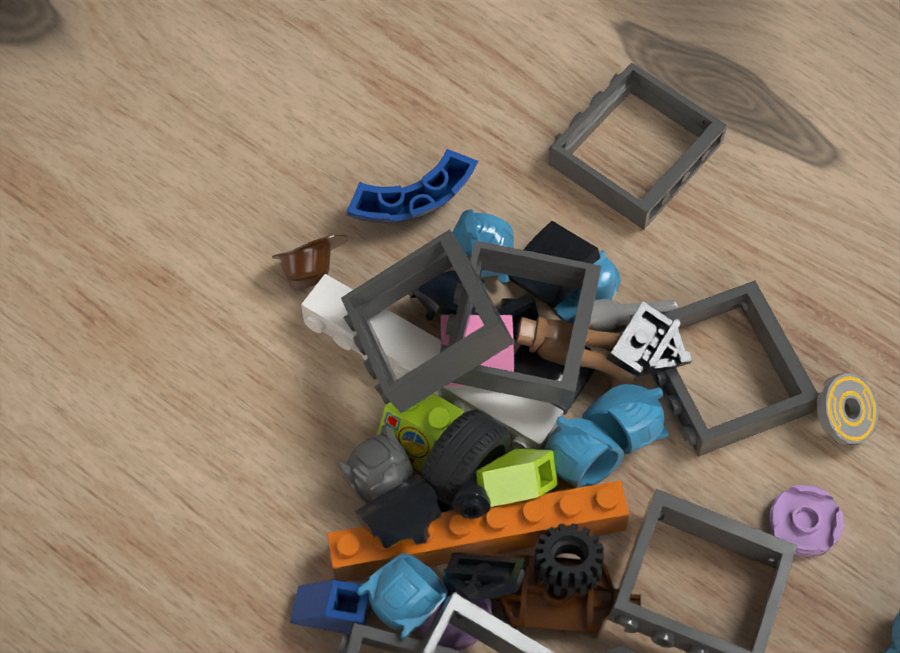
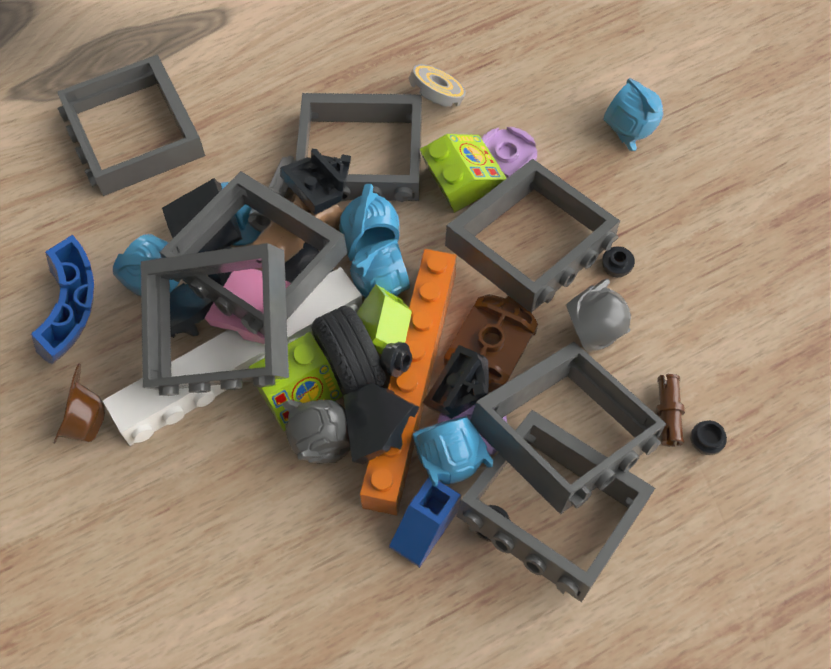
camera: 65 degrees left, 0 degrees up
black tyre [534,523,604,597] -> none
none -> lime slope [419,134,507,213]

